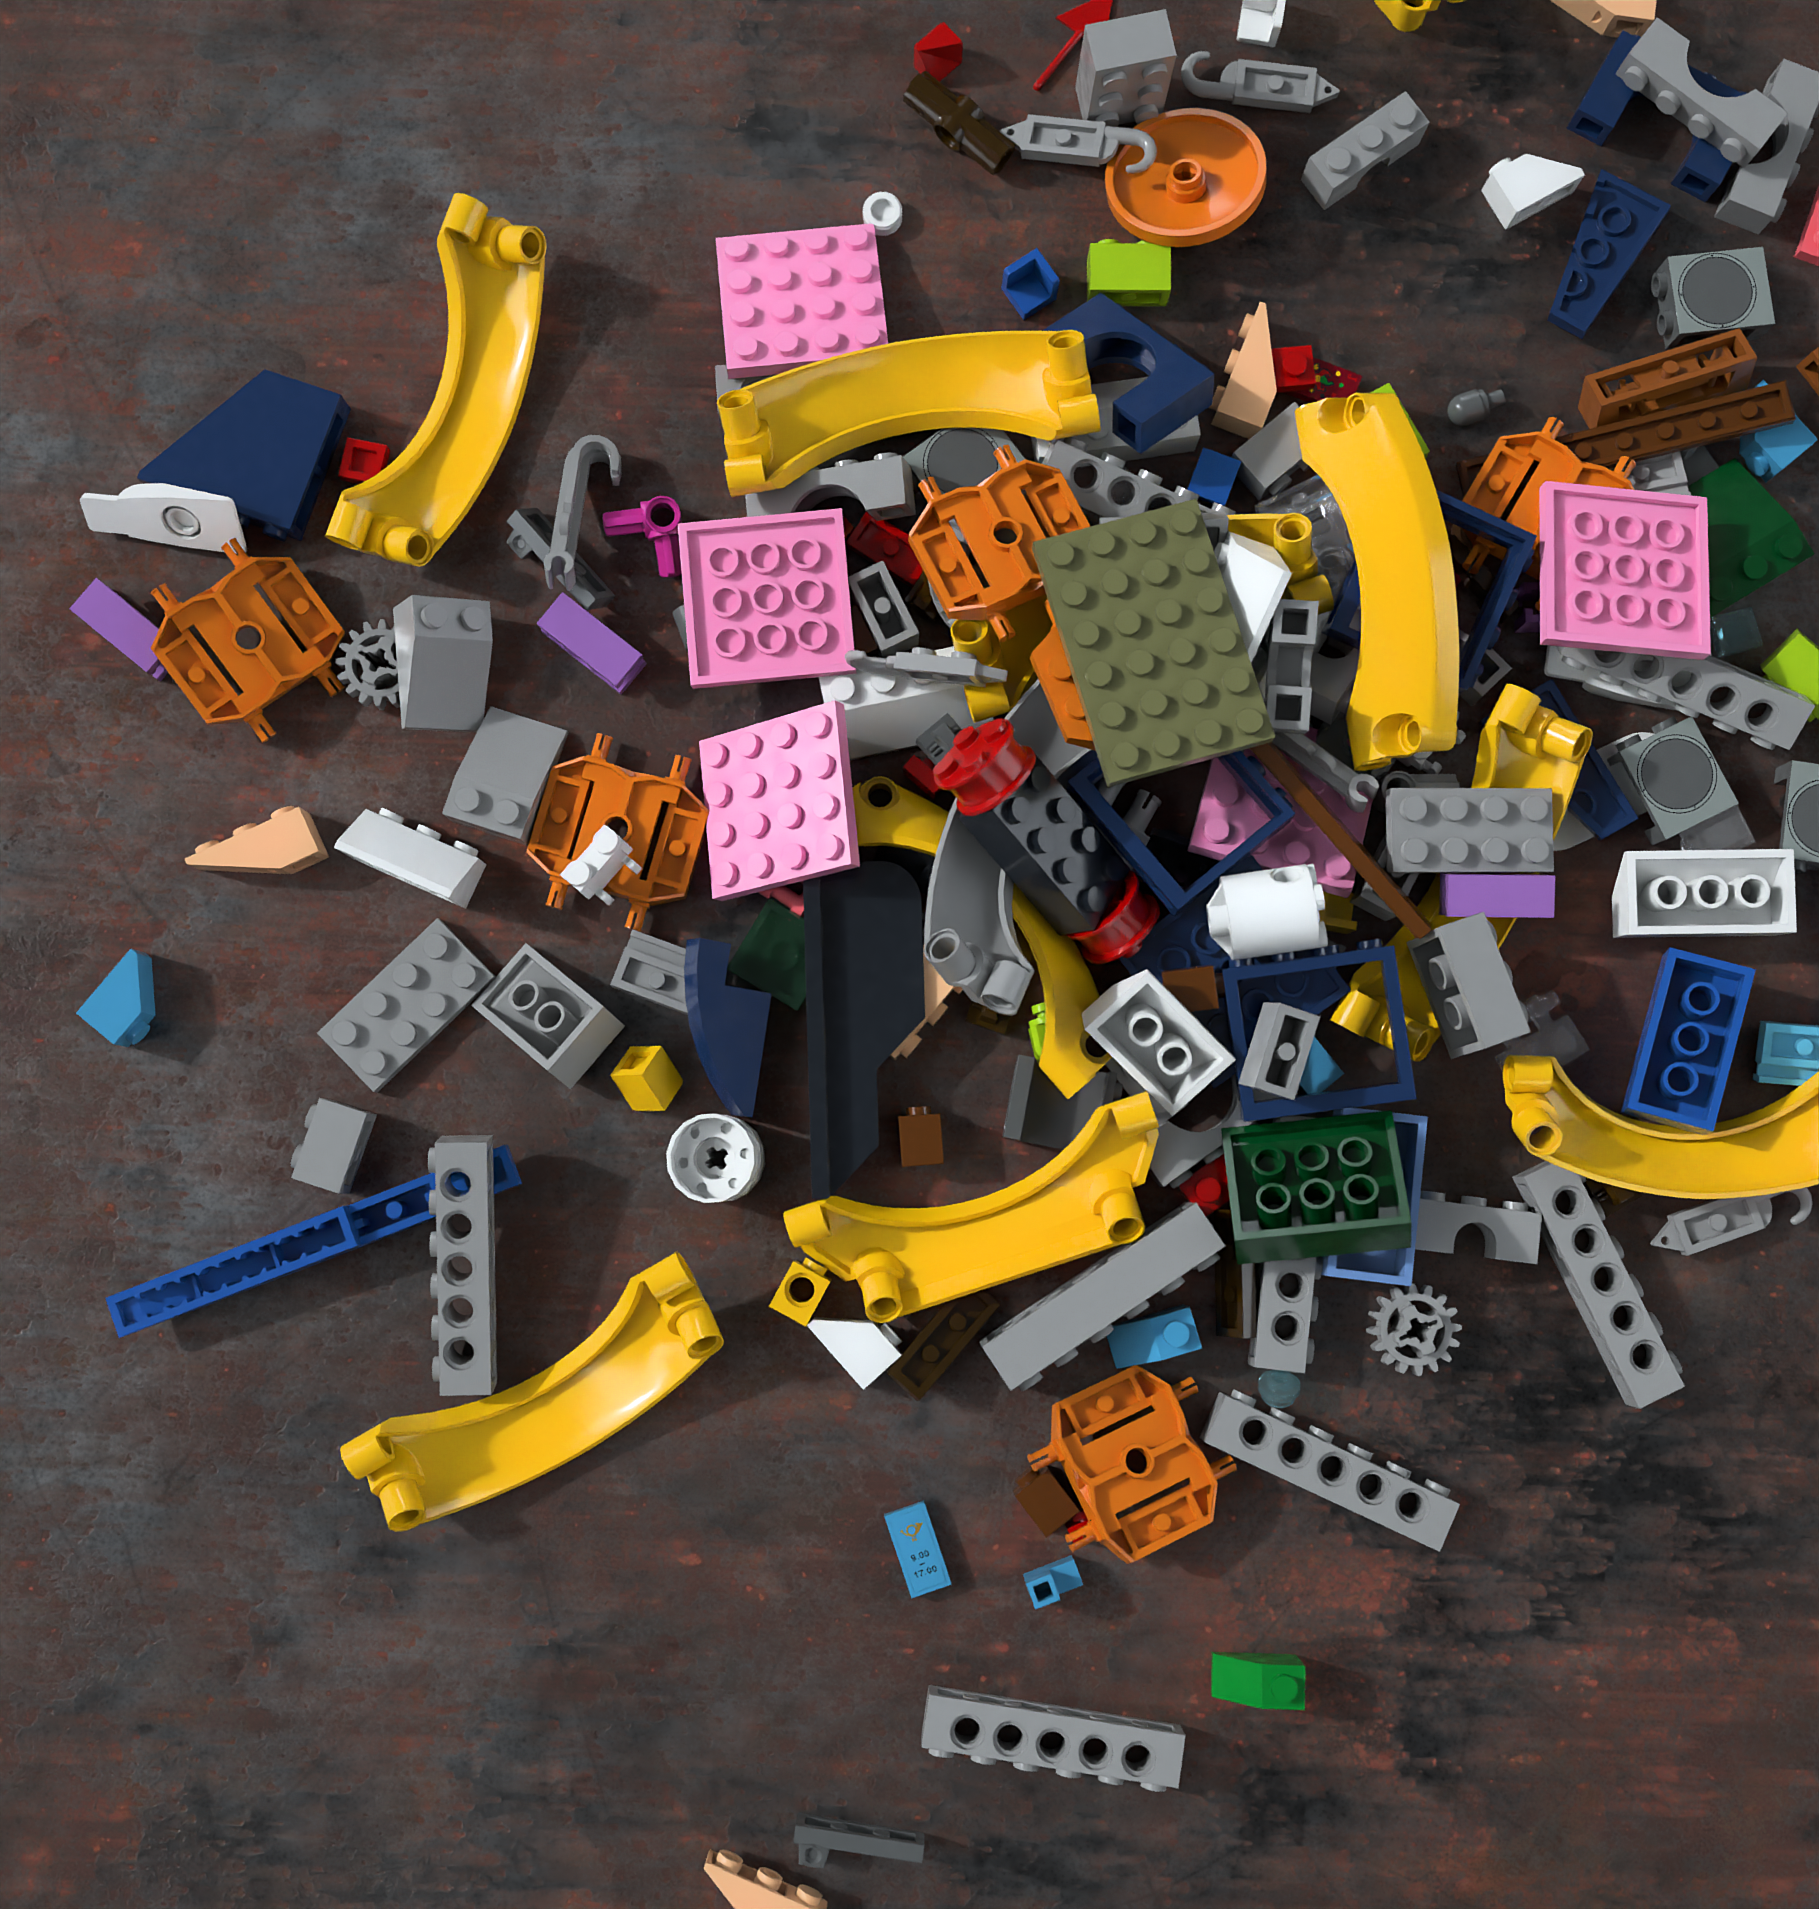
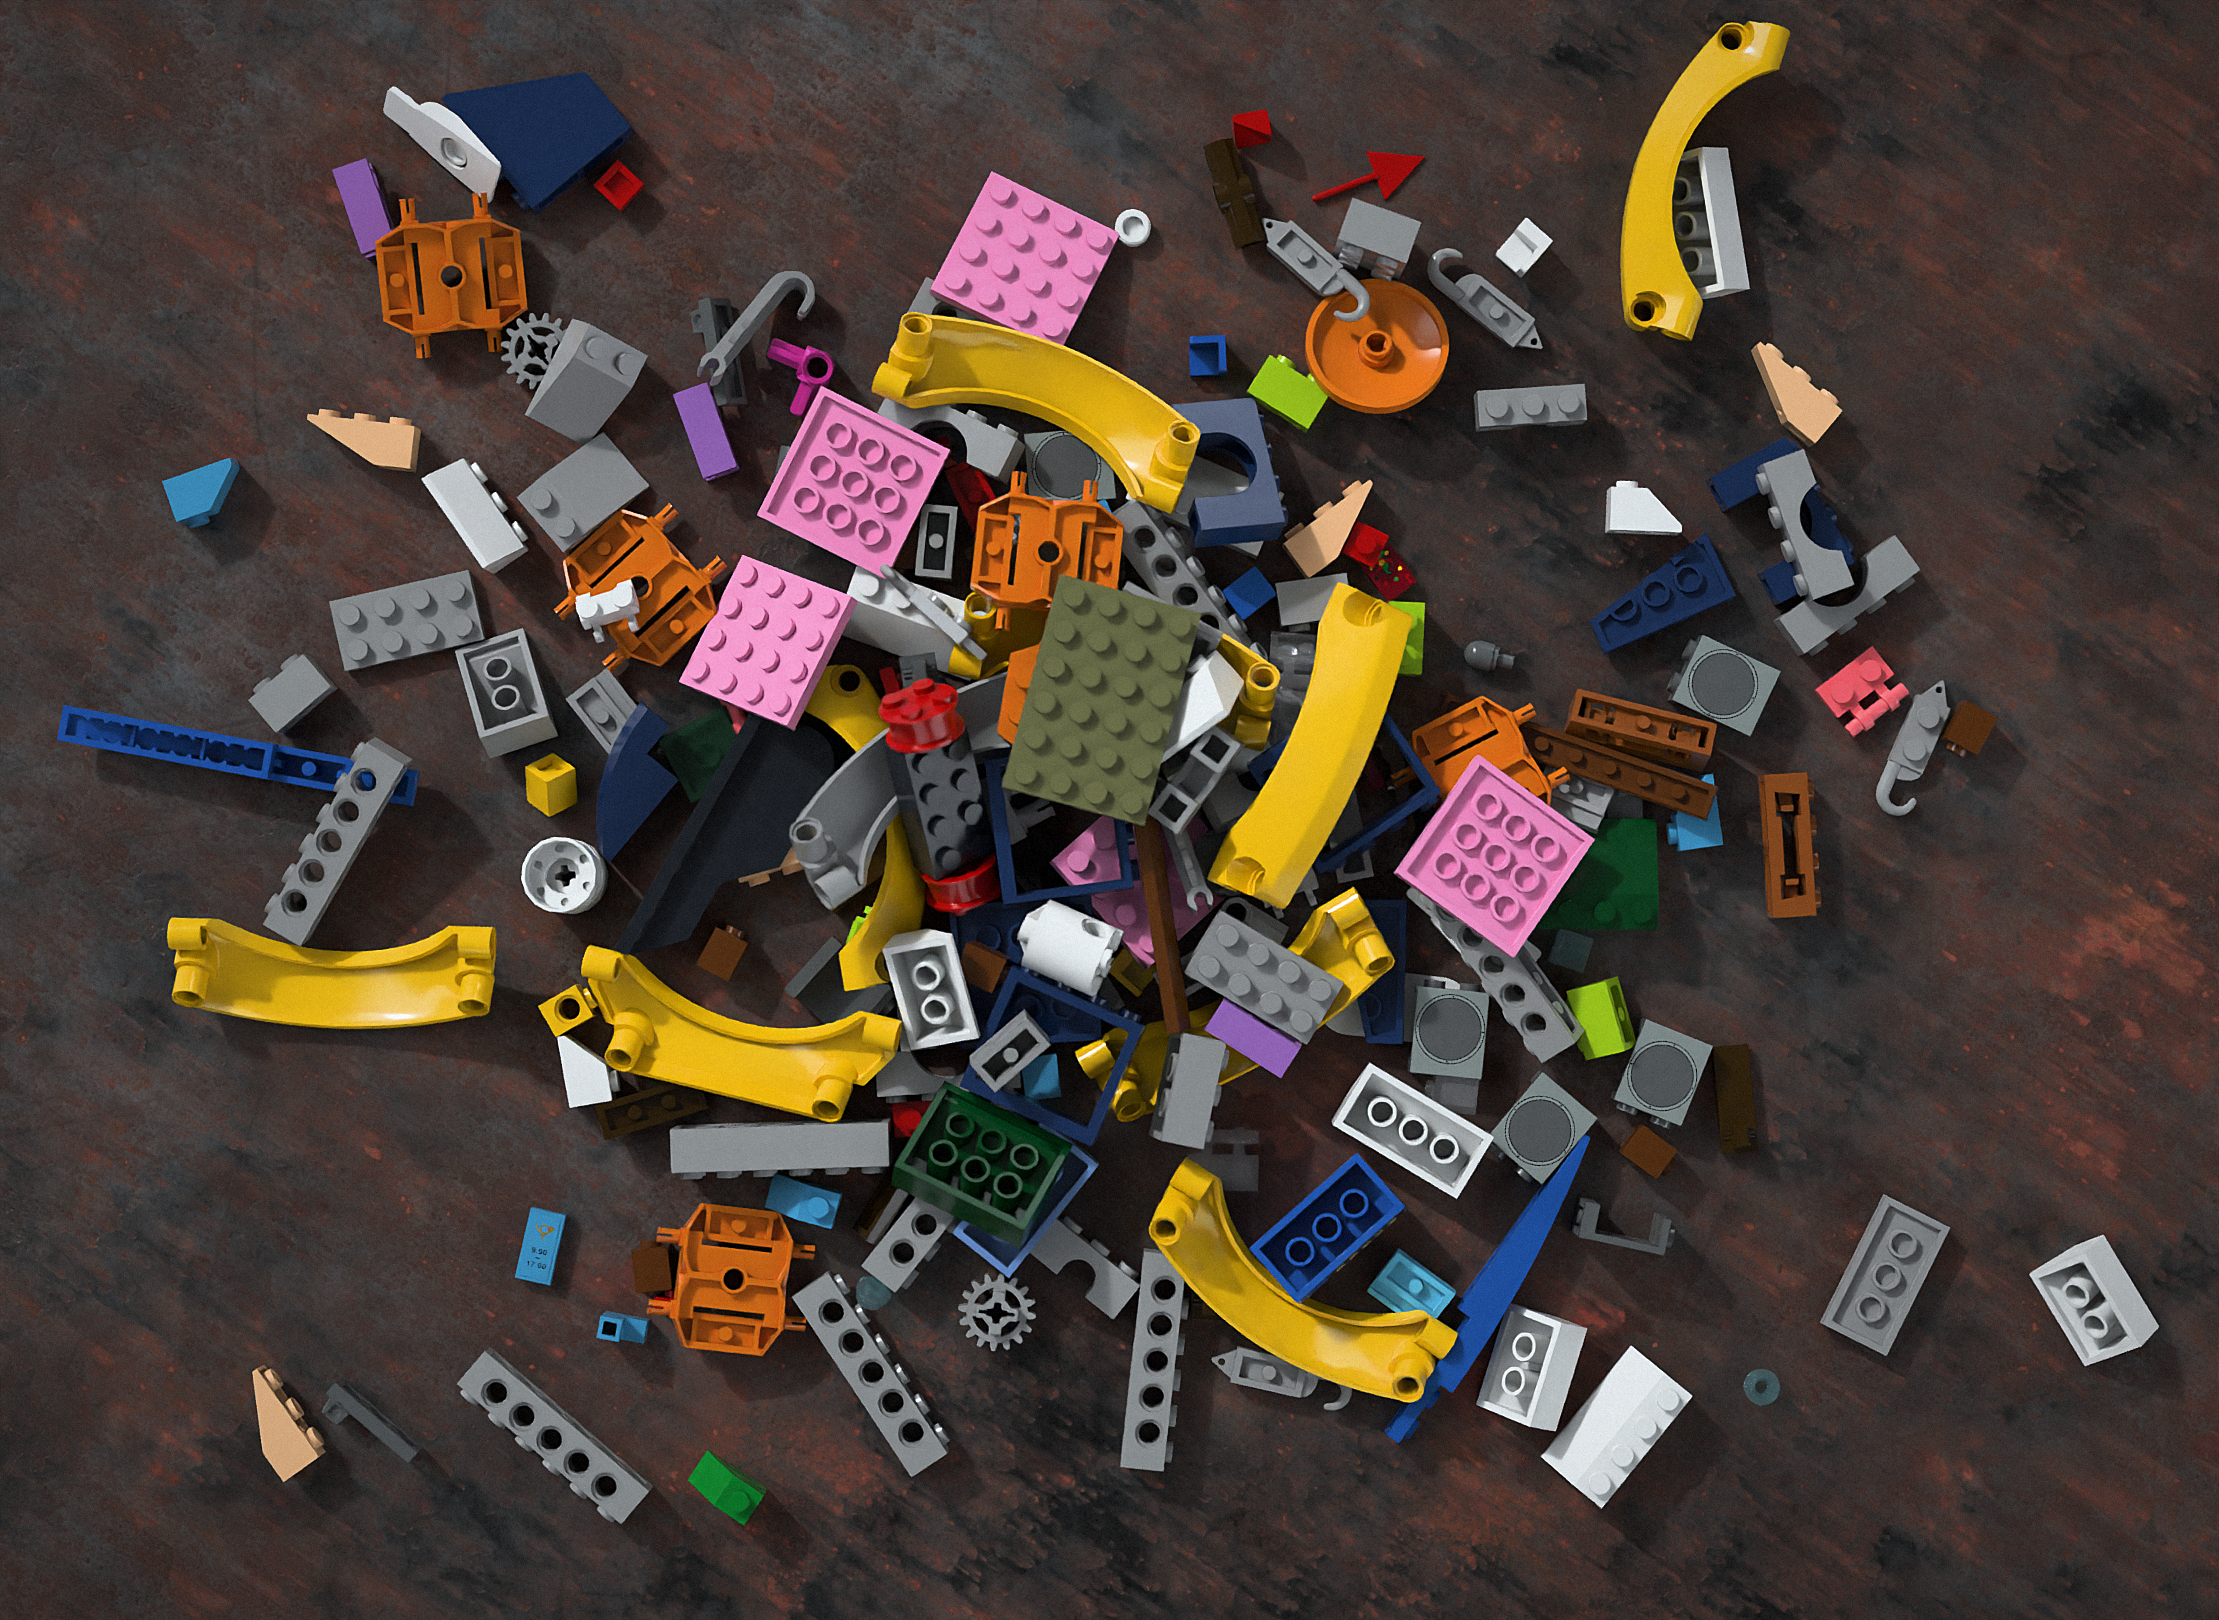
camera: 30 degrees right, 5 degrees up
yellow panel [325,193,547,567] -> none

